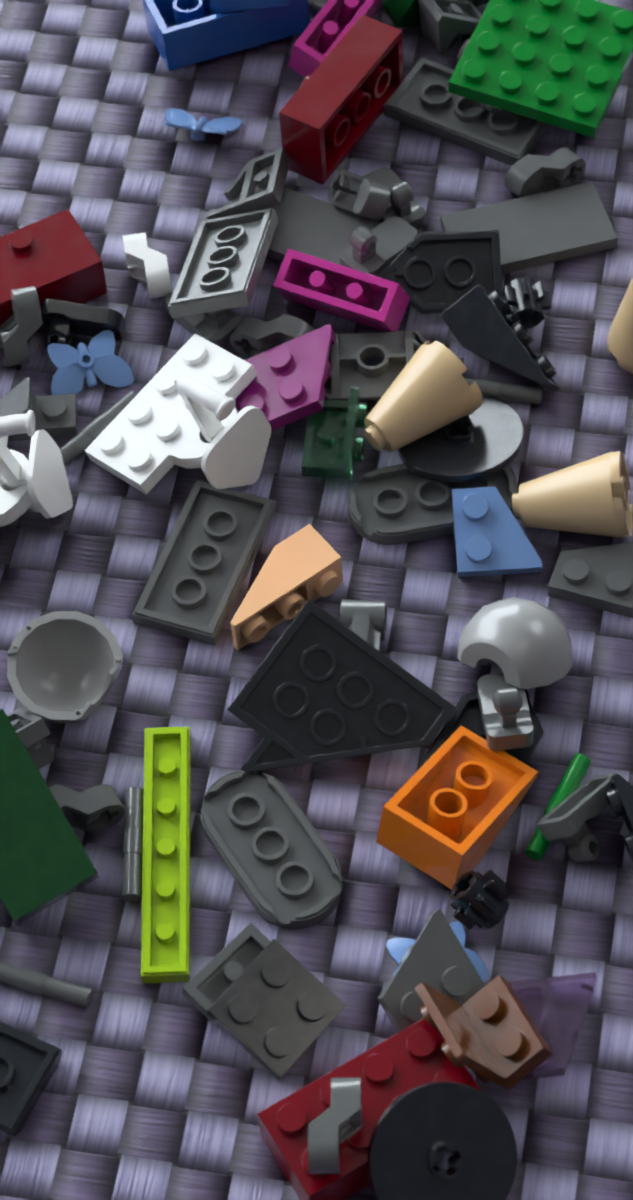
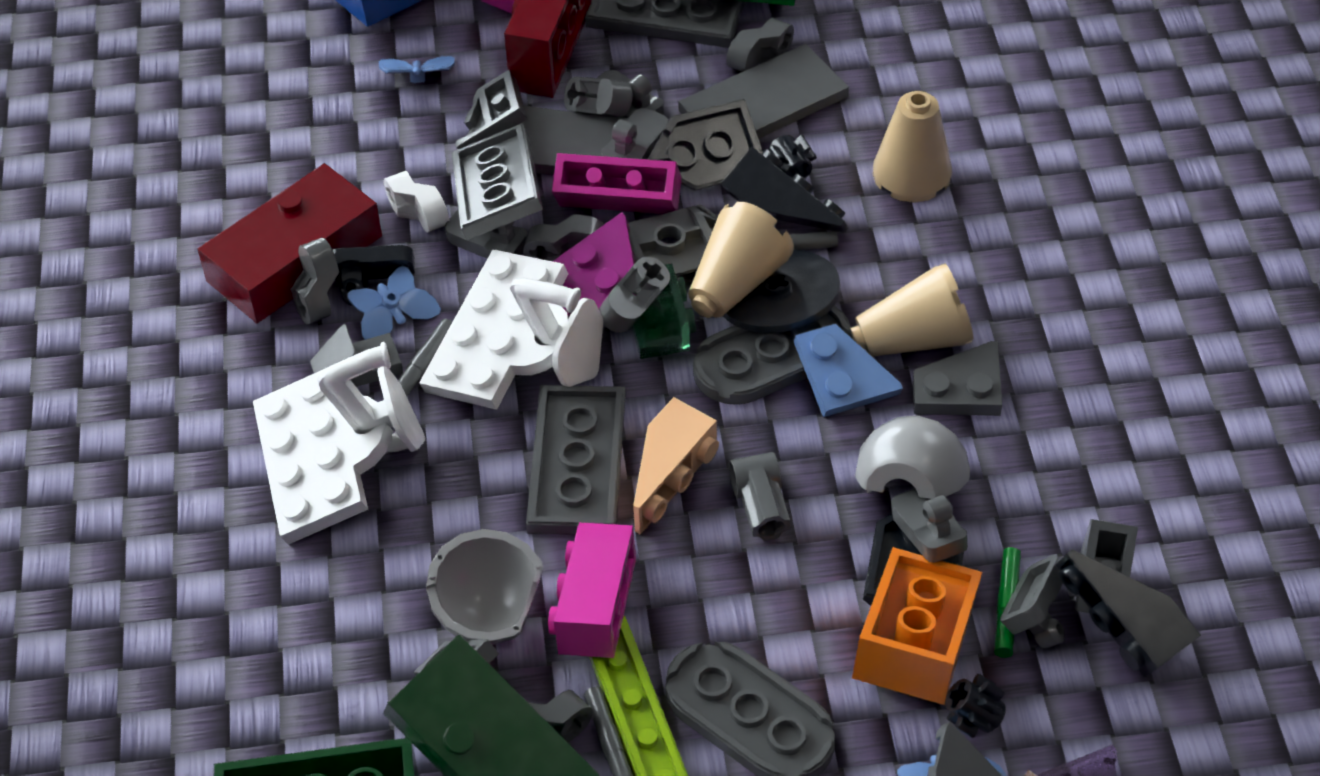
camera: 20 degrees left, 5 degrees down
black wing [227,600,456,772] -> none
none -> dark pink brick [548,522,636,658]
none -> dark grey piece [599,256,670,333]

